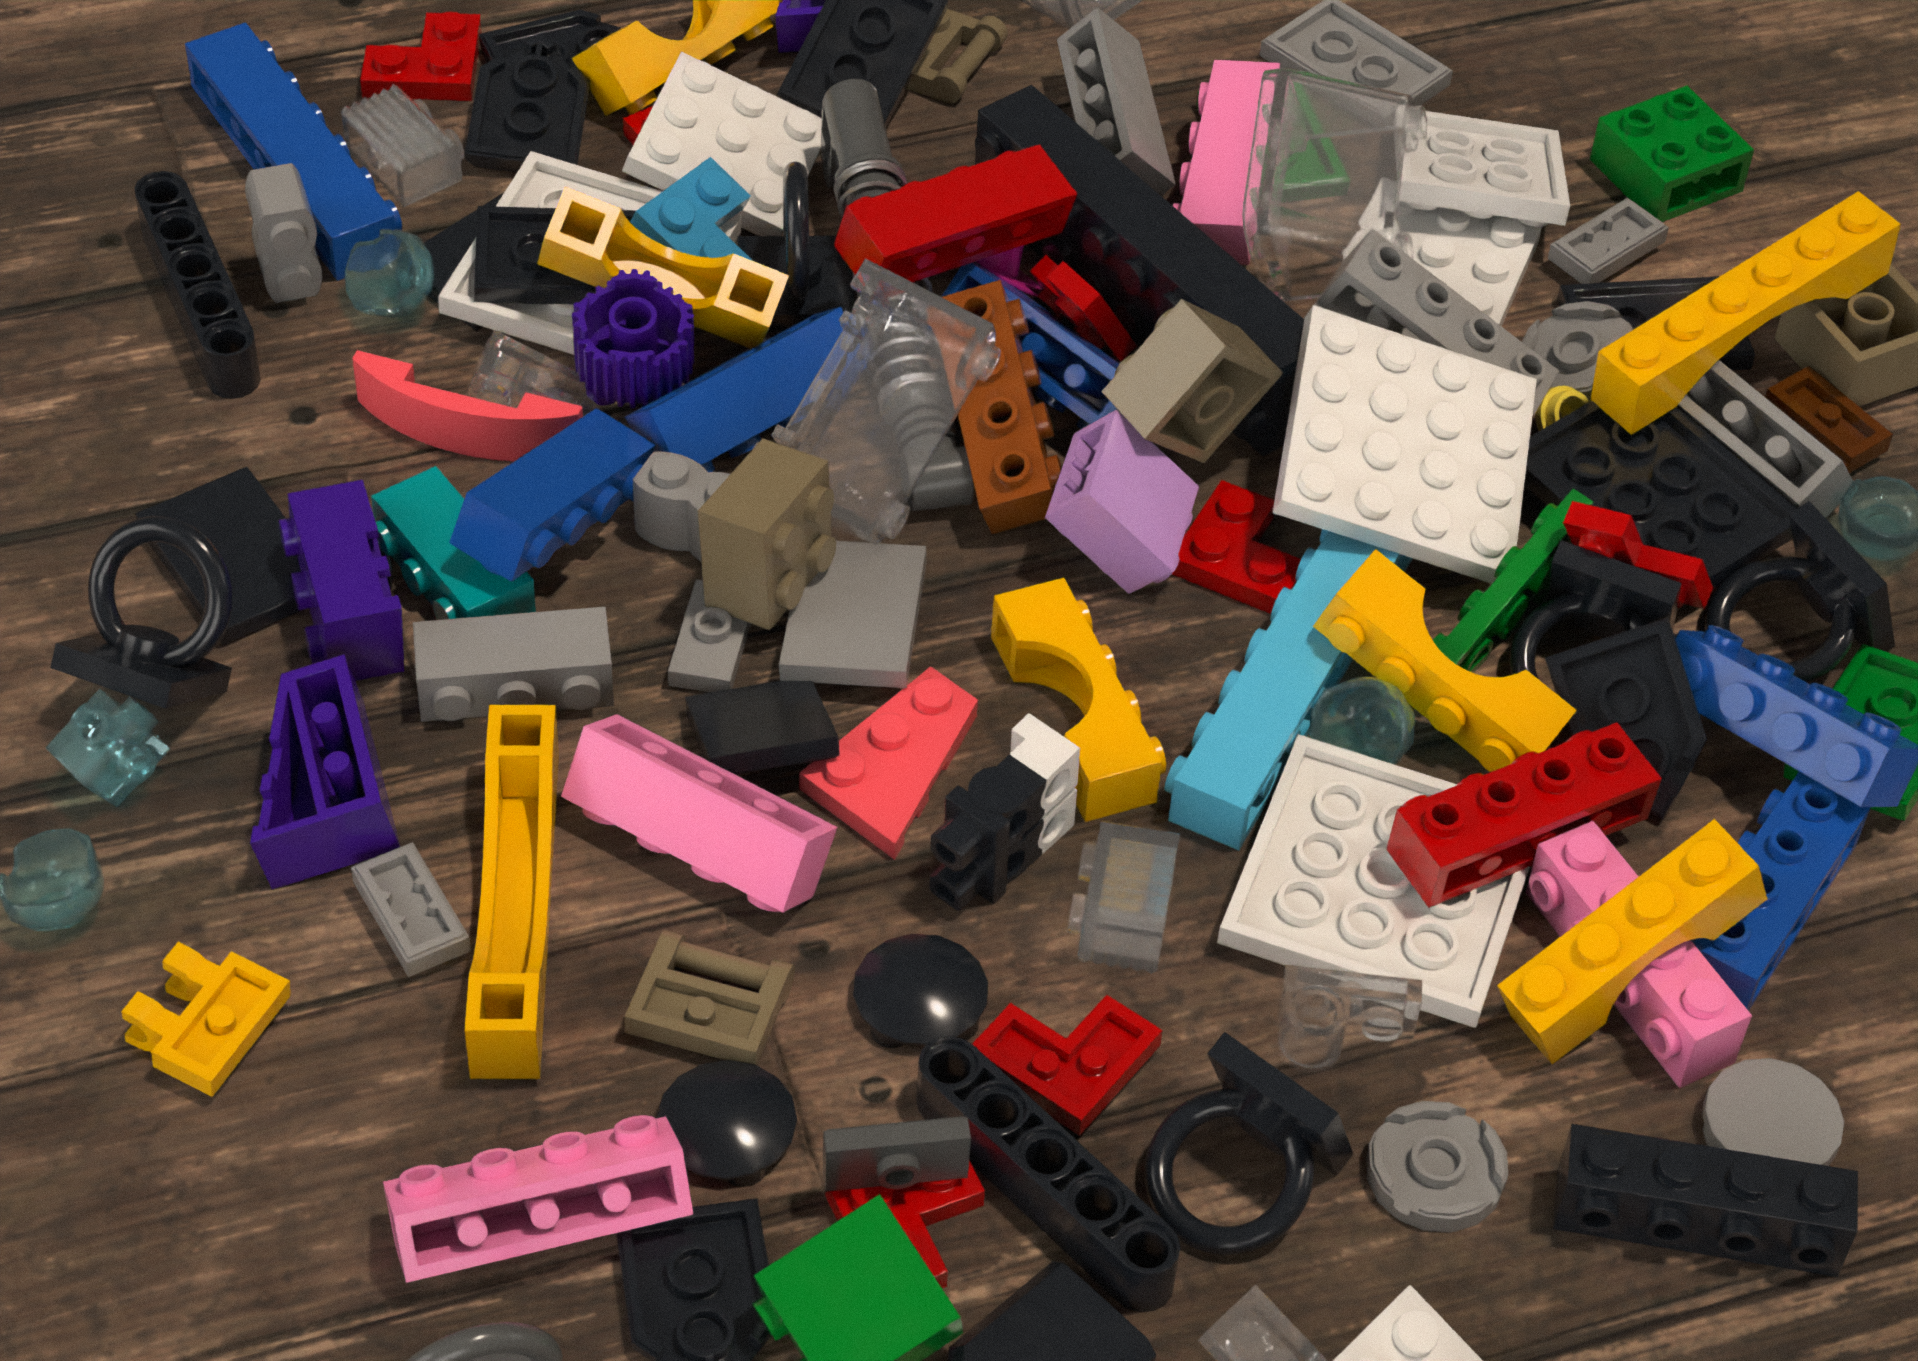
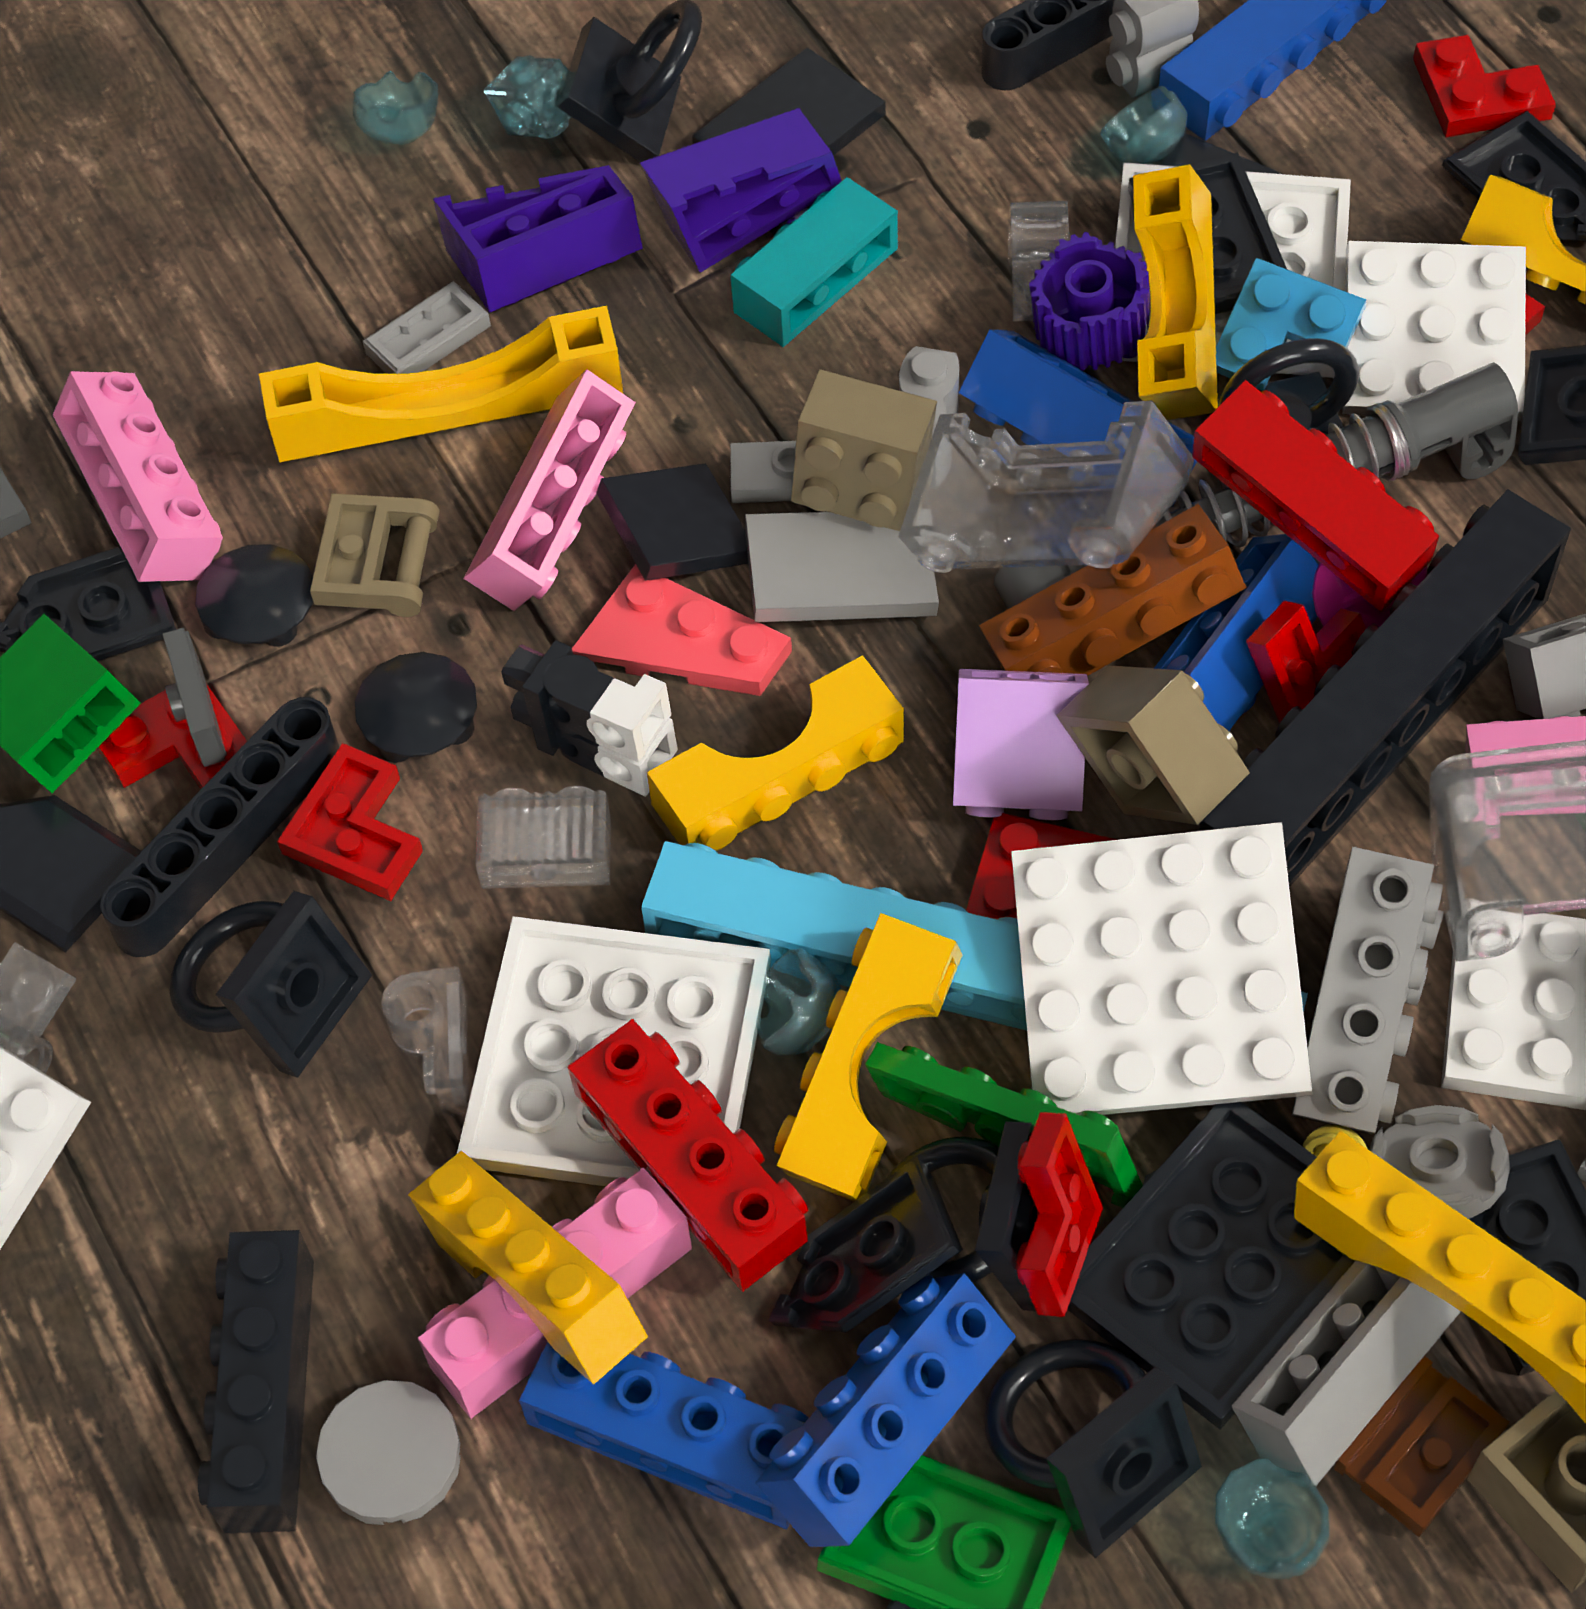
camera: 85 degrees right, 10 degrees up
yellow plate [121,941,291,1097] -> none
clear brick [341,84,464,208] -> none
coral slope [352,350,583,462] -> none
light grey brick [413,607,614,722] -> none
blue brick [449,408,656,582] -> none
black tile [465,32,590,172] -> none
light grey tile [1366,1101,1508,1232] -> none

